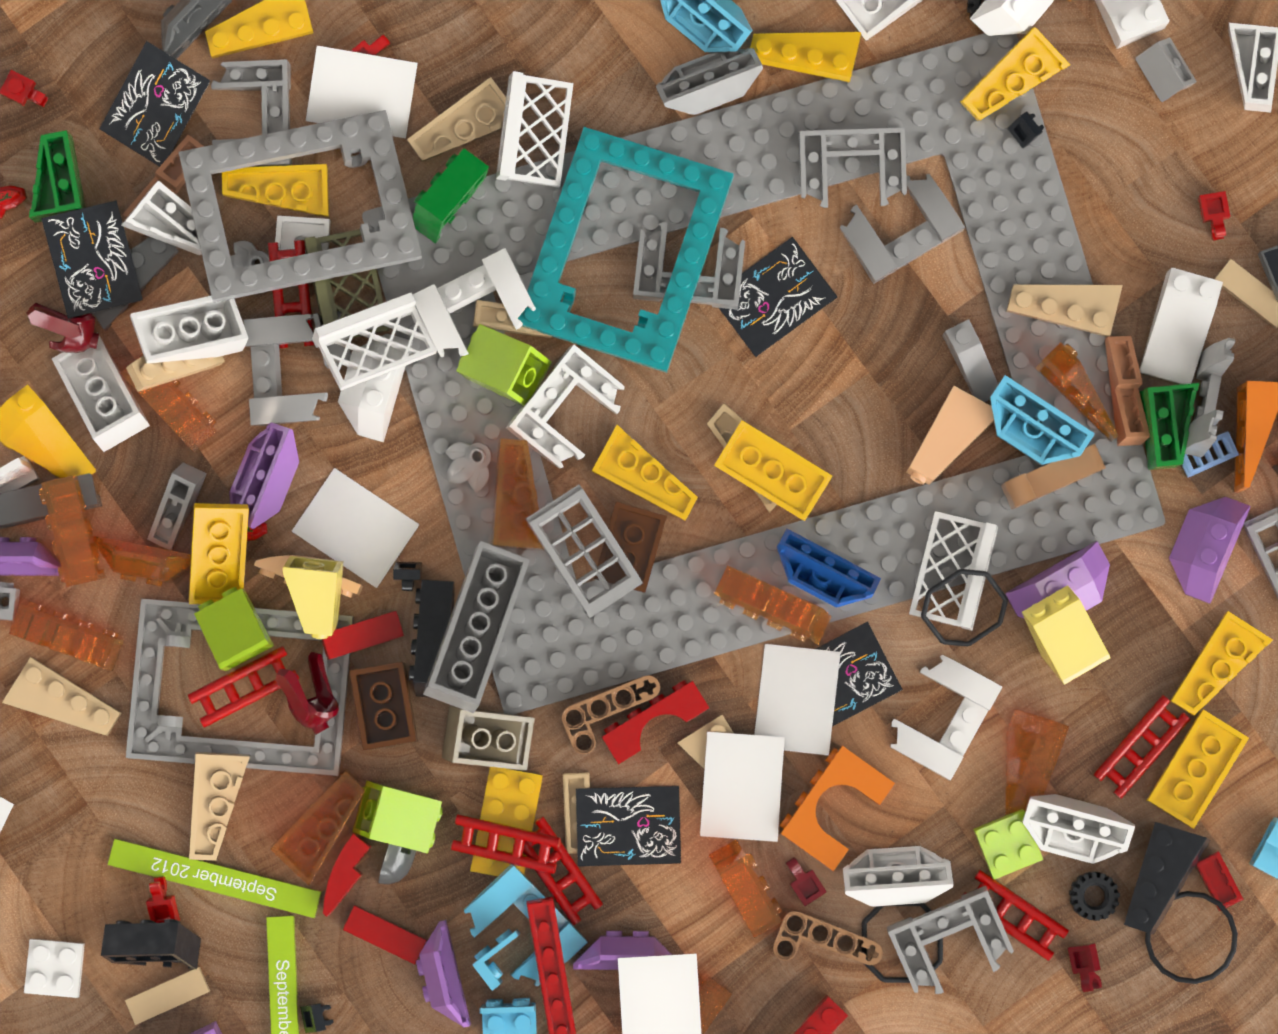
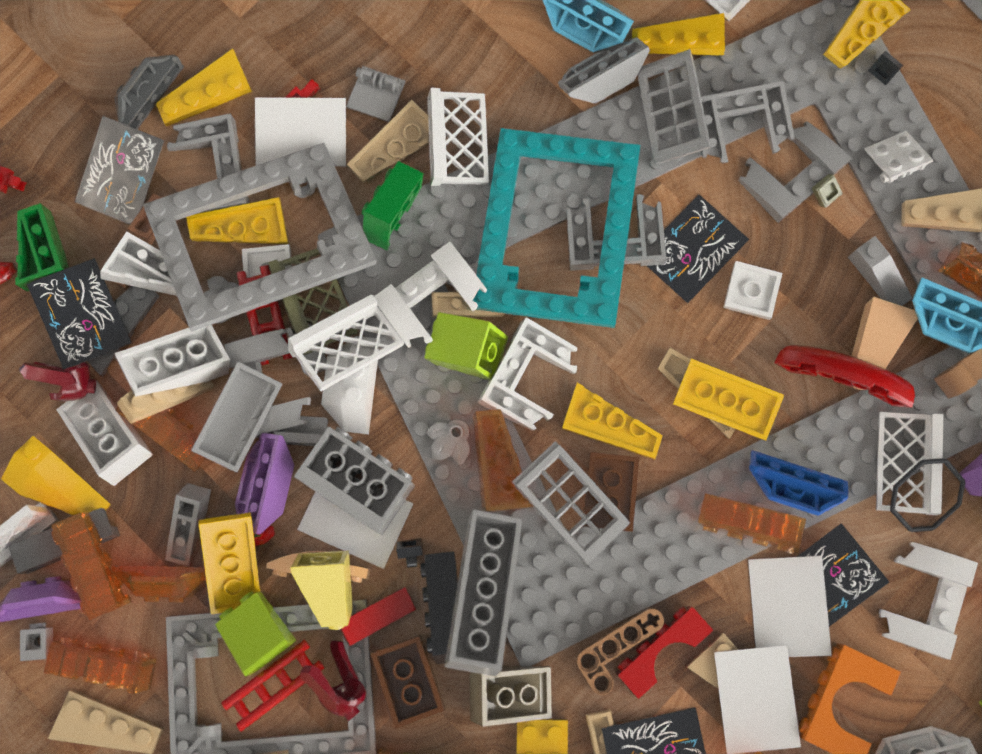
camera: 10 degrees left, 5 degrees down
none -> light grey slope [191,362,282,472]
none -> light grey panel [274,416,328,446]
none -> light grey brick [294,426,415,535]
none -> light grey hinge [346,66,406,122]
none -> light grey piece [638,49,711,165]
none -> white plate [723,261,782,320]
none -> red brick [774,345,915,408]
none -> tile [811,174,843,208]
none -> white hinge [864,131,933,183]

